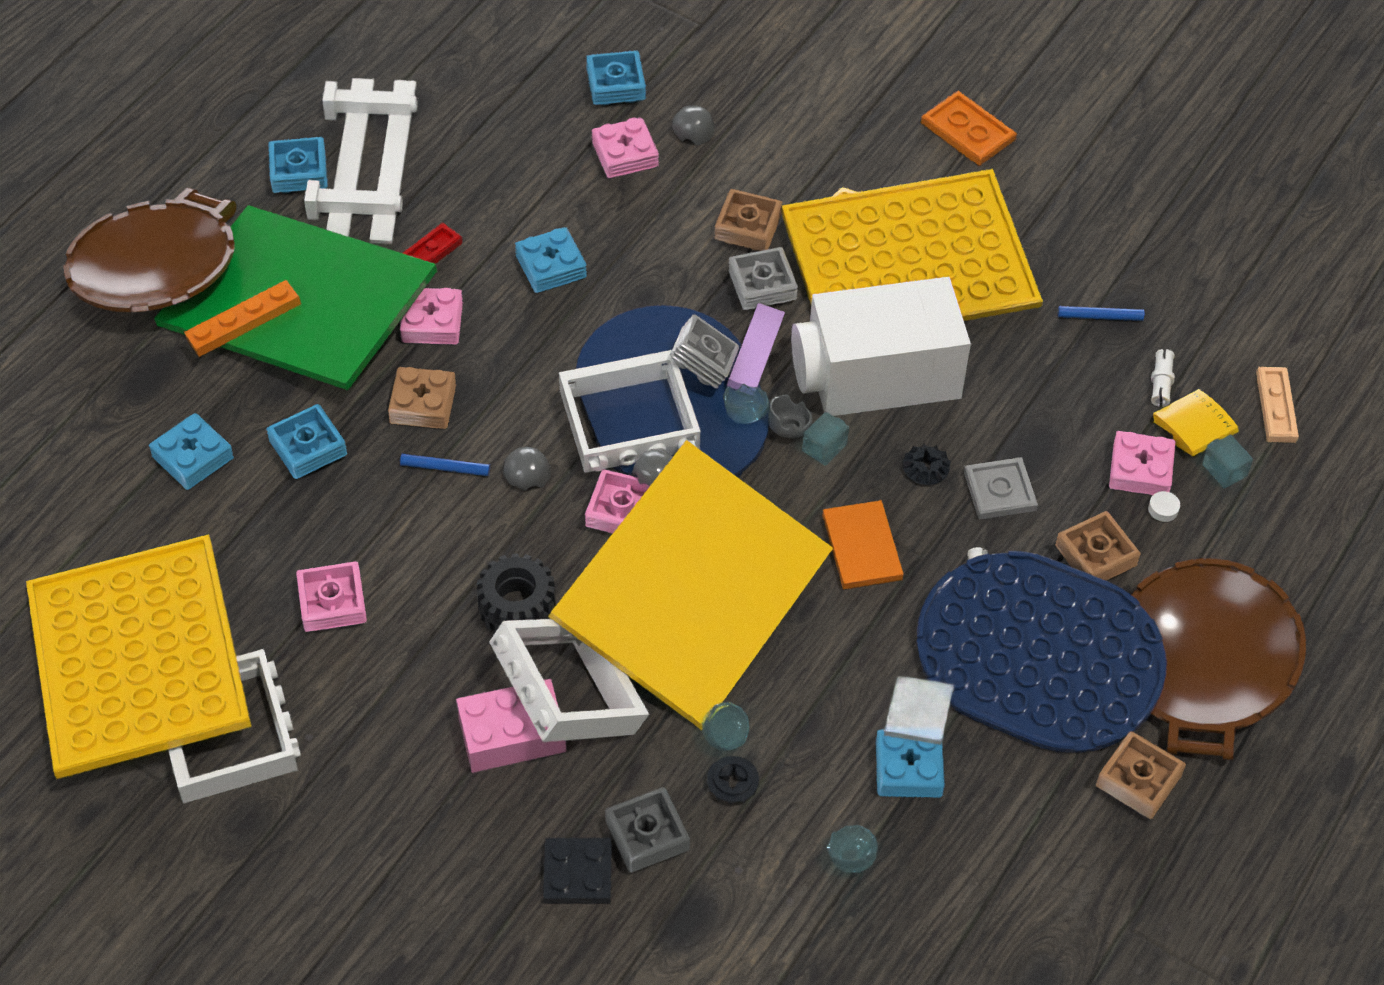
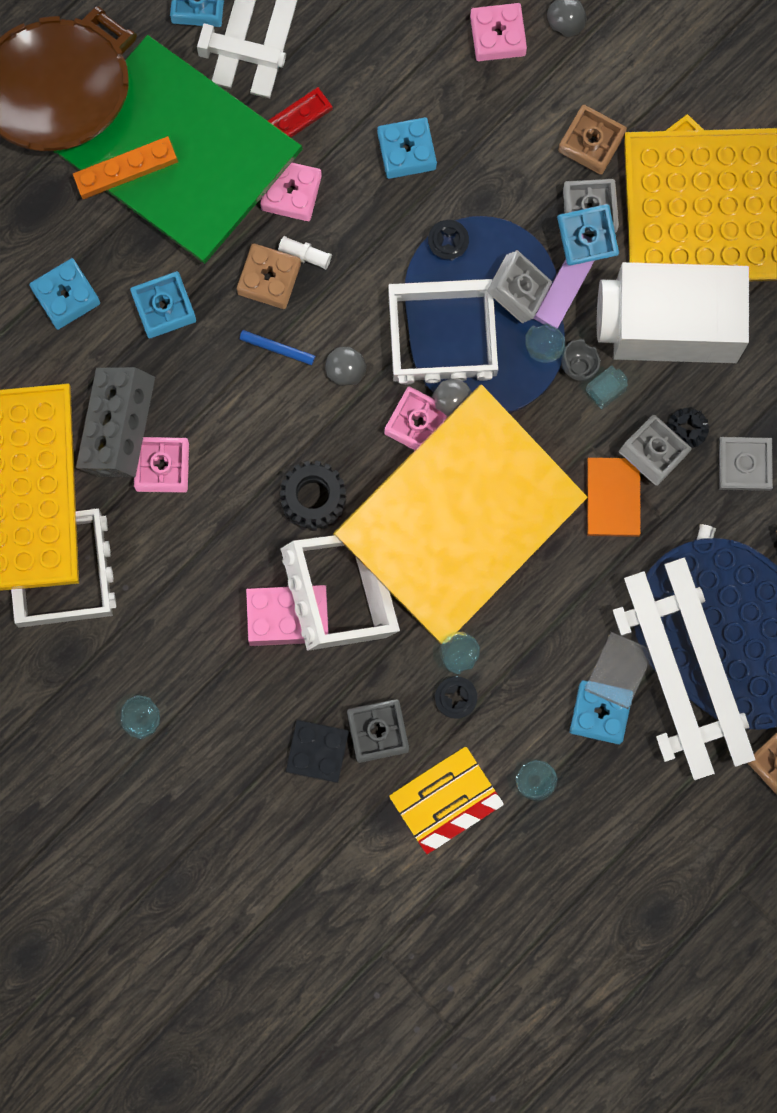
camera: 10 degrees right, 25 degrees up
none -> dark grey brick [76,367,155,477]
none -> clear light blue hair [120,695,160,739]
none -> white pin [278,236,332,269]
none -> yellow sticker [389,747,503,854]
none -> black gear [428,220,469,261]
none -> dark azure brick [557,204,619,266]
none -> white fence [613,558,755,780]
none -> light grey brick [619,415,691,486]

